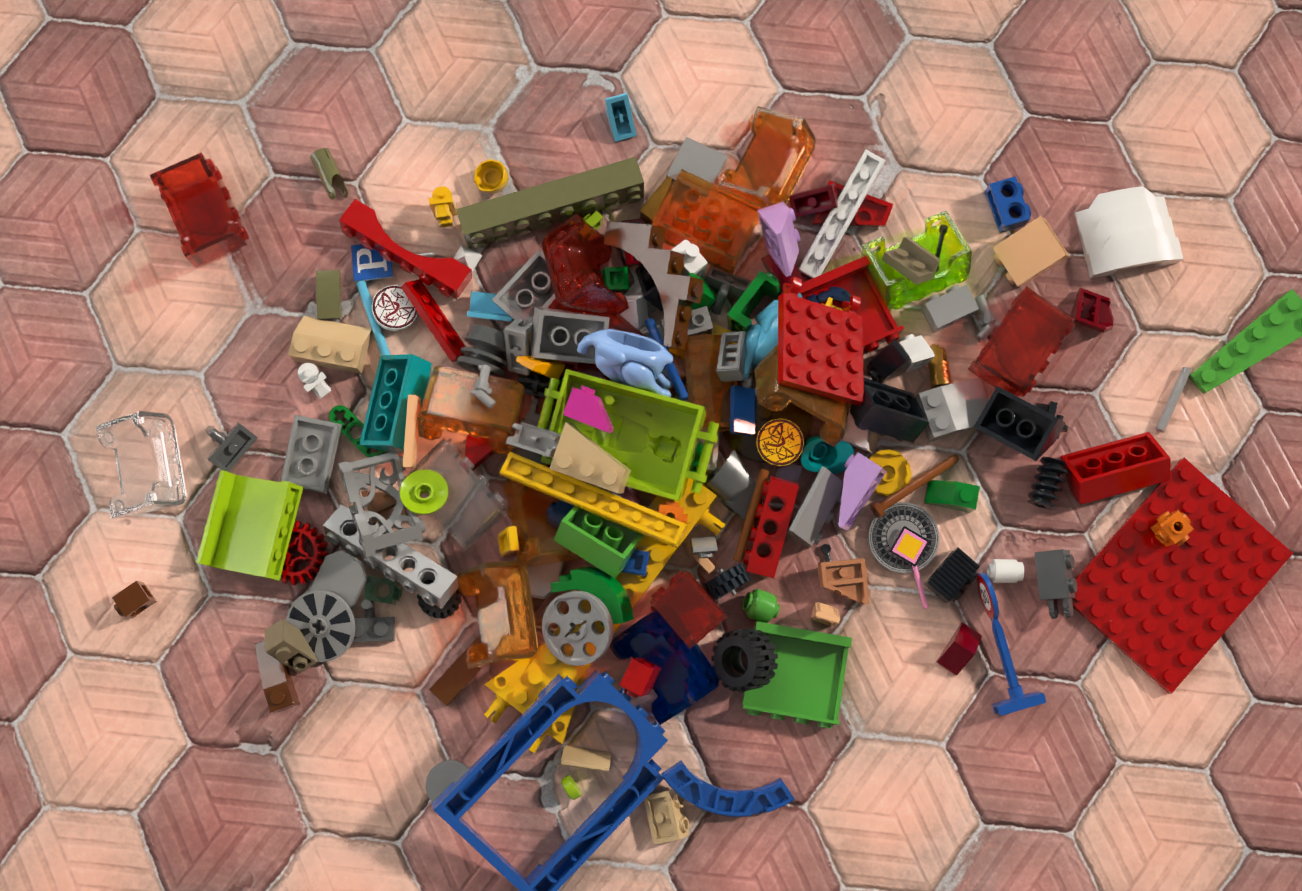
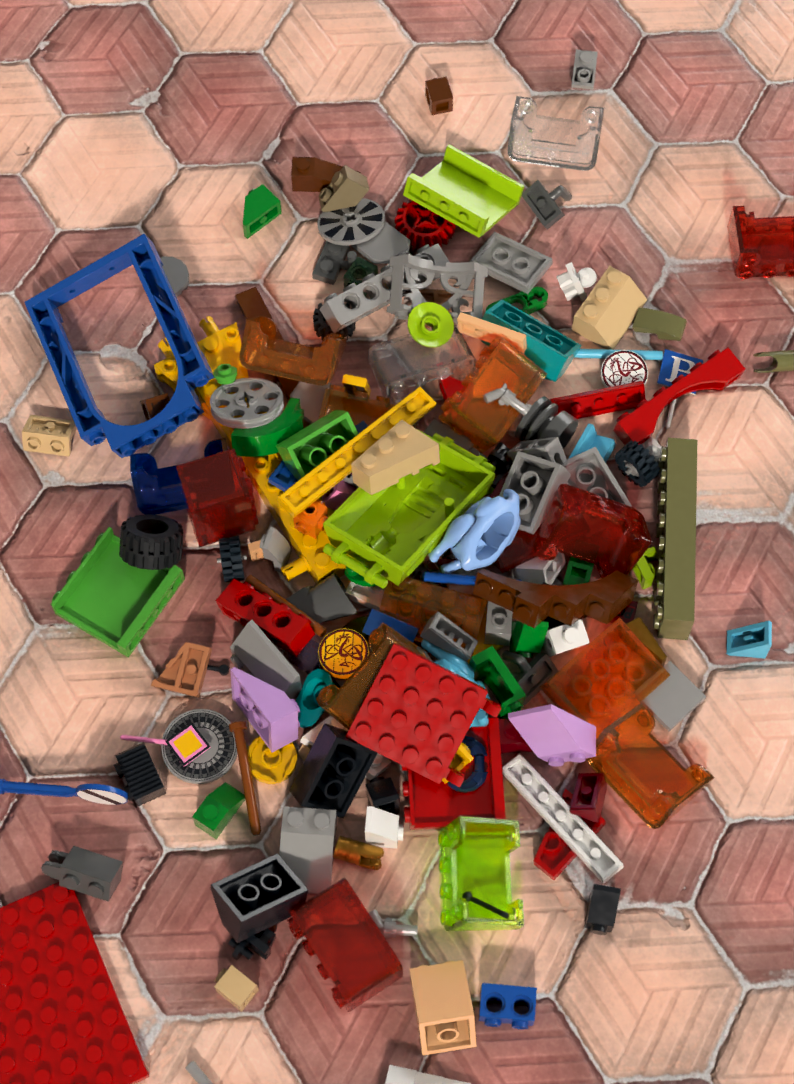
camera: 115 degrees right, 15 degrees down
yellow hips [429,186,457,228] -> none
yellow hair [474,159,509,194] -> none
light grey hinge [506,422,561,458] -> none
light orange slope [516,356,565,380] -> none
tan slope [561,746,612,772] -> none
lime tile [561,774,582,800] -> none
dark pink slope [563,385,614,433] -> none
red brick [619,657,662,698] -> none
blue tile [661,760,795,817] -> none
bright green head [742,589,780,623] -> none
light nougat slope [810,602,840,626] -> none
dark tan bracket [882,237,940,284] -> none
light grey brick [921,284,979,333] -> none
dark red slope [936,622,982,676] -> none
white brick [987,559,1024,583] -> none
black piece [1027,457,1069,509] -> none
red slope [1060,432,1171,505] -> none
dark red slope [1070,288,1114,333] -> none
orange brick [1151,510,1194,547] -> none
none -> reddish brown brick [140,393,170,421]
none -> bright green plate [213,364,238,385]
none -> tan brick [214,965,259,1012]
none -> green slope [243,184,282,239]
none -> light grey slope [571,49,598,90]
none -> black slope [585,884,621,935]
none -> black wheel [615,441,660,487]

